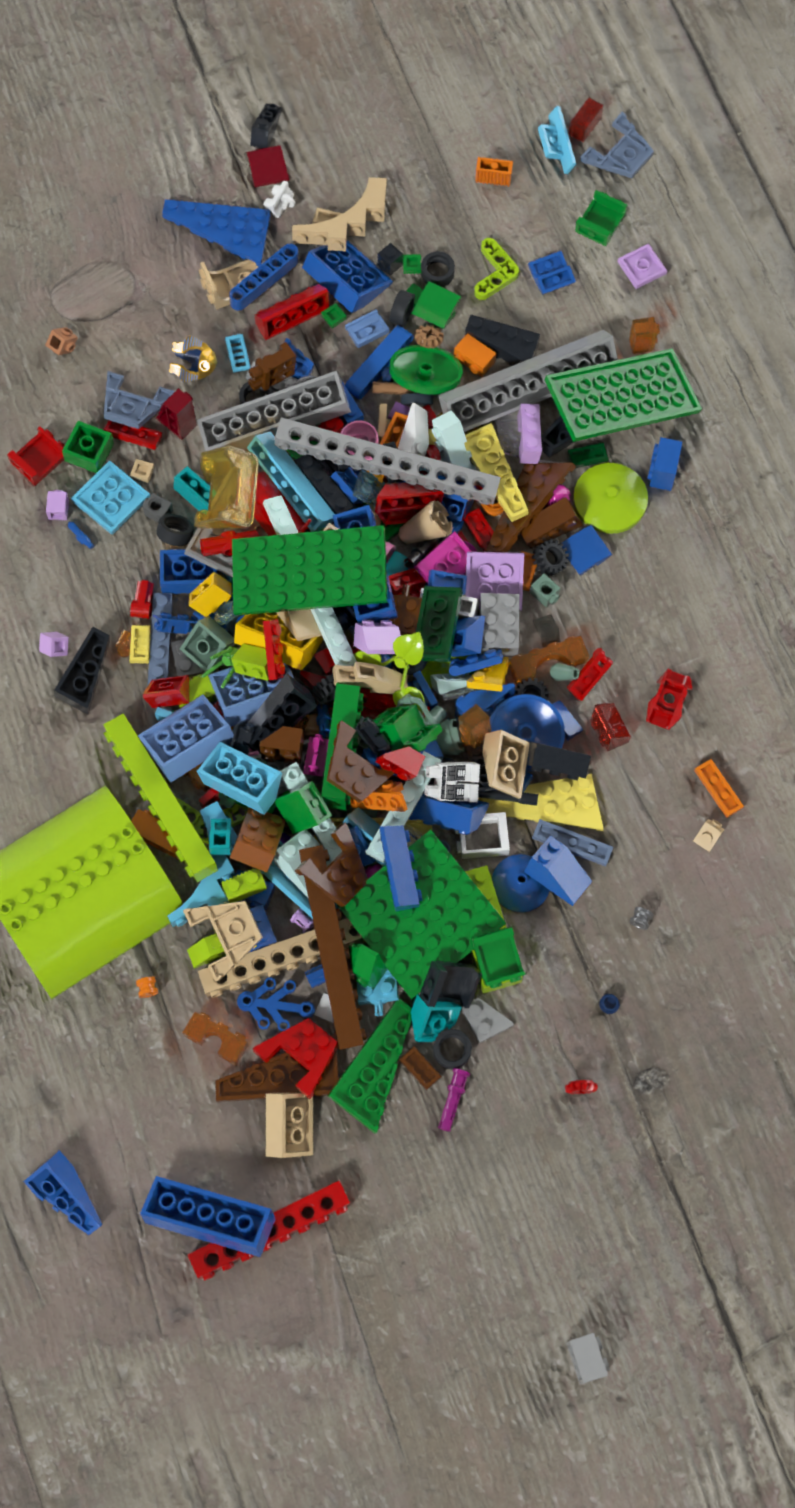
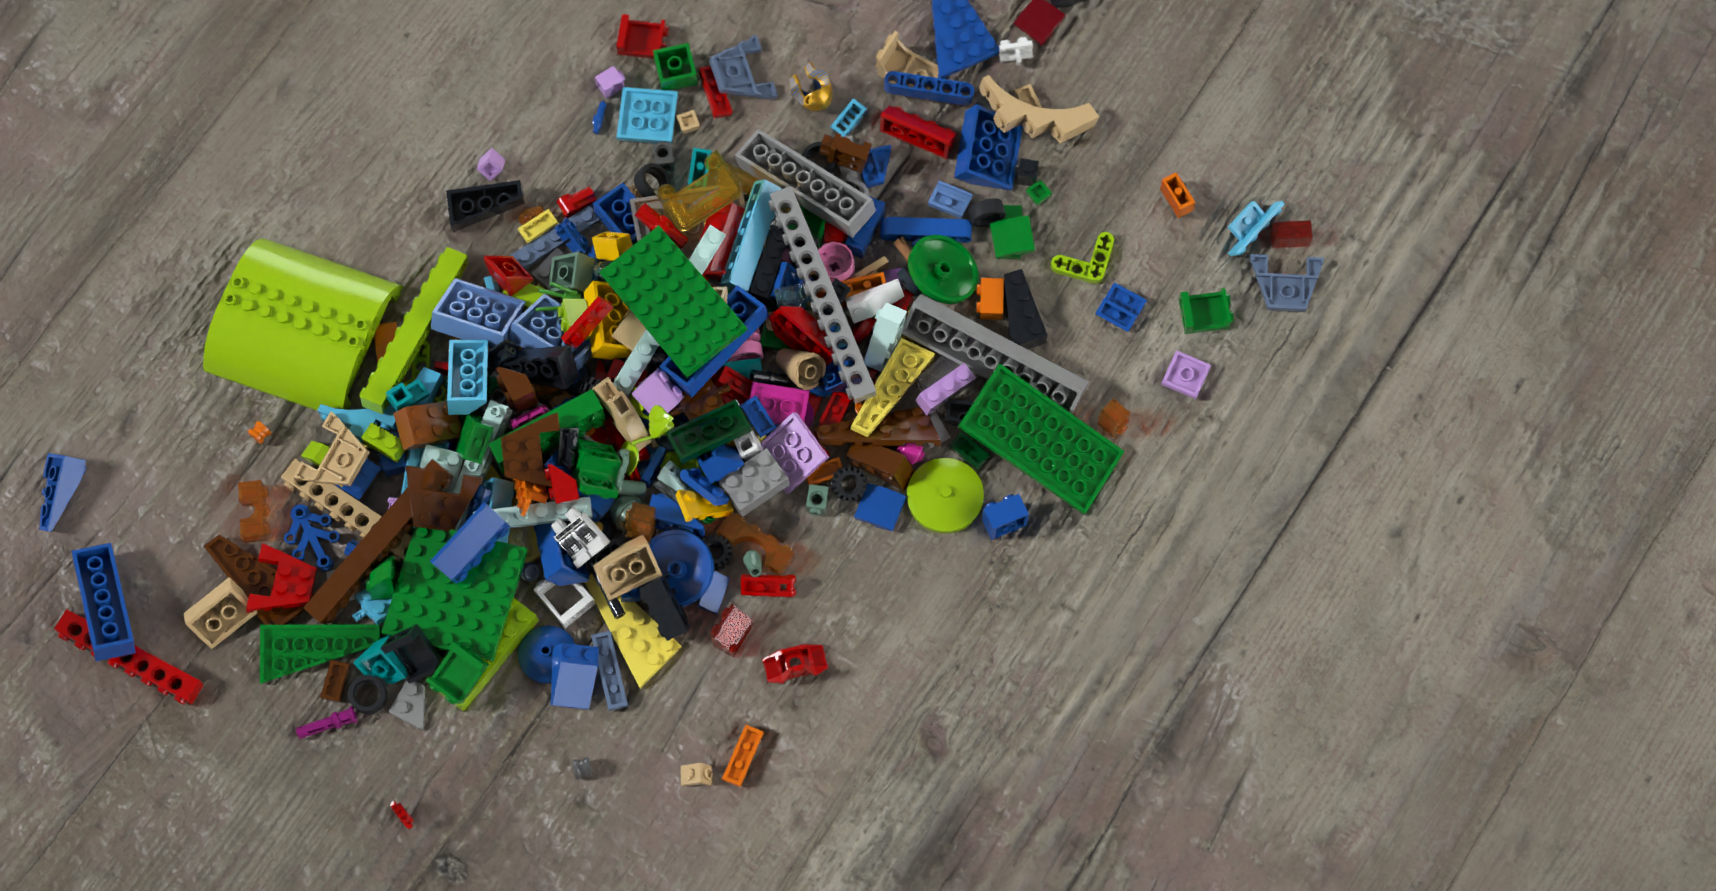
camera: 55 degrees right, 0 degrees up
dark red wedge [155,388,197,440] -> none
green plate [321,303,347,329] -> none
medium nougat gear [415,324,444,348] -> none
black tyre [421,251,455,287] -> none
dark blue plate [599,994,620,1014] -> none

